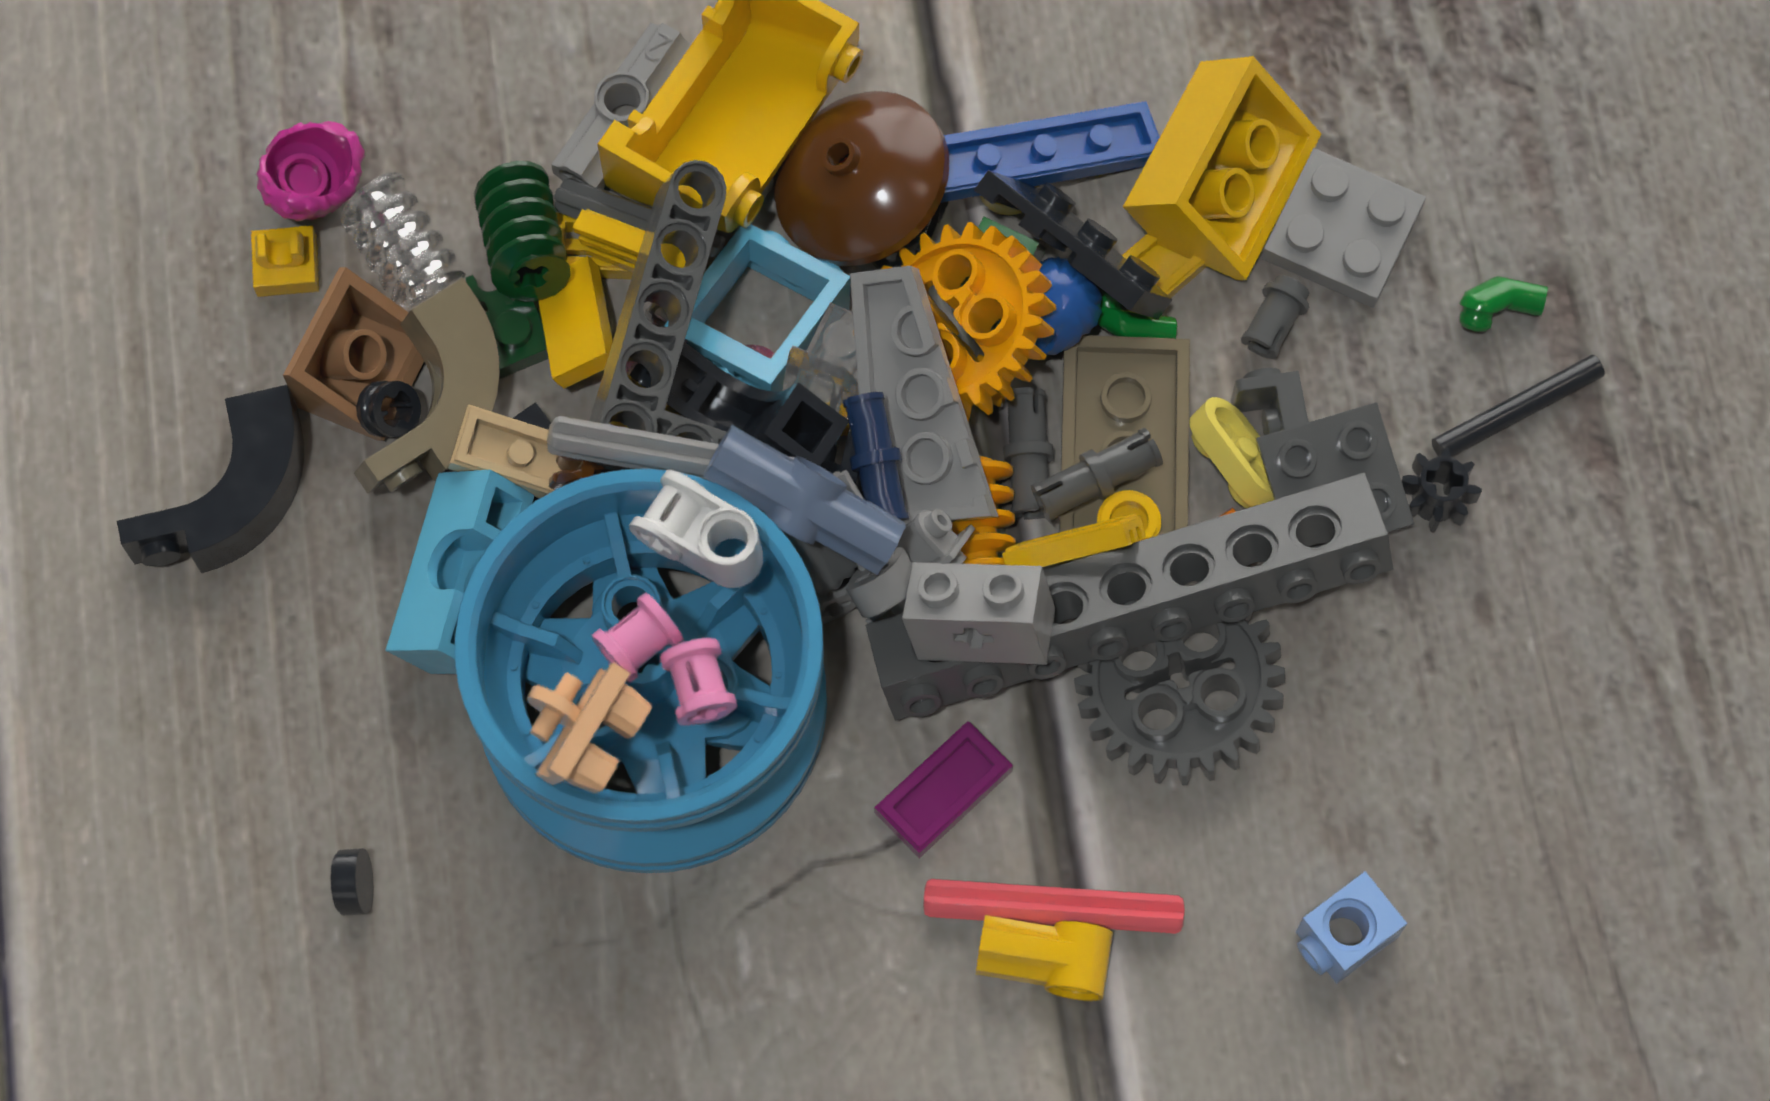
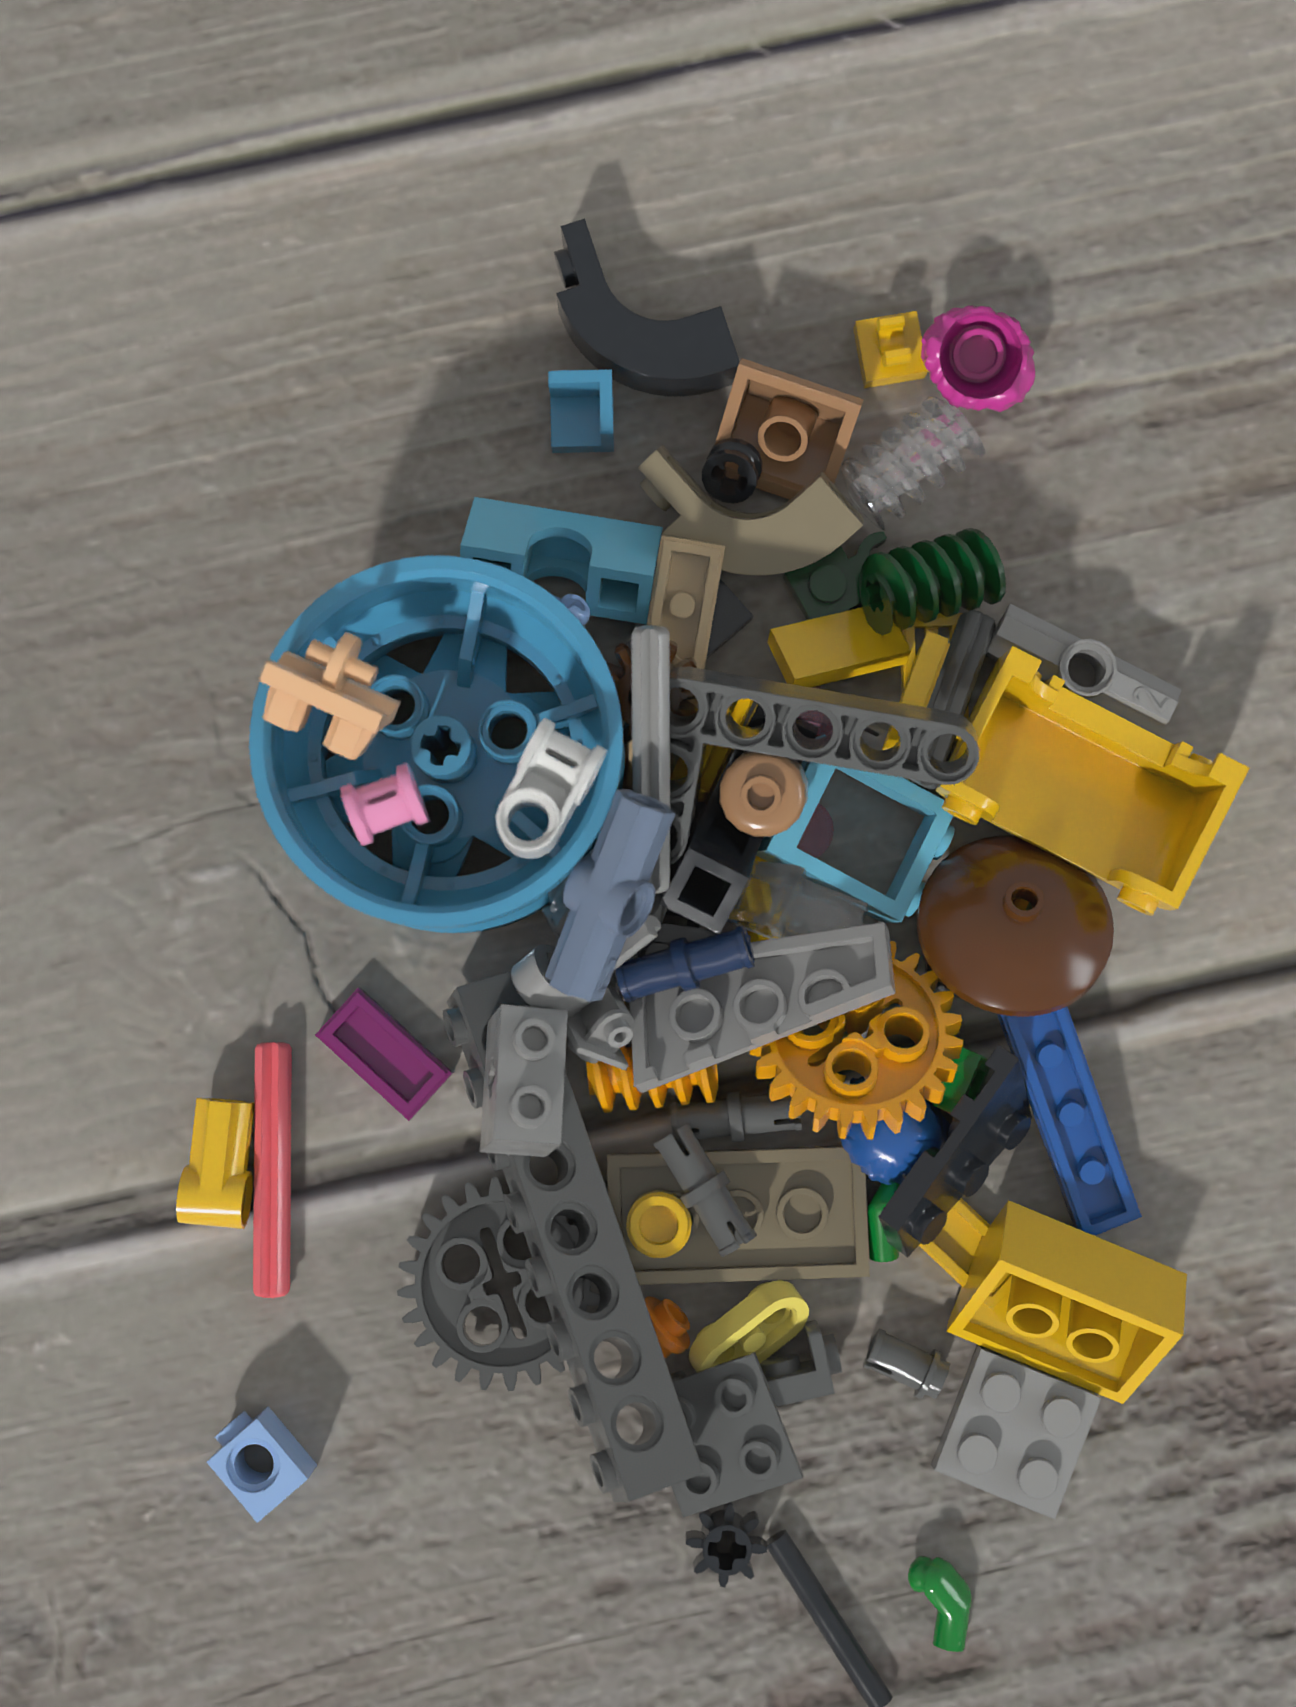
camera: 85 degrees right, 15 degrees up
black tile [331,848,374,916] -> none
bright pink bush [591,593,683,684] -> none
yellow tile [1002,513,1146,567] -> none
none -> dark azure panel [548,370,614,453]
none -> medium nougat head [720,751,808,837]

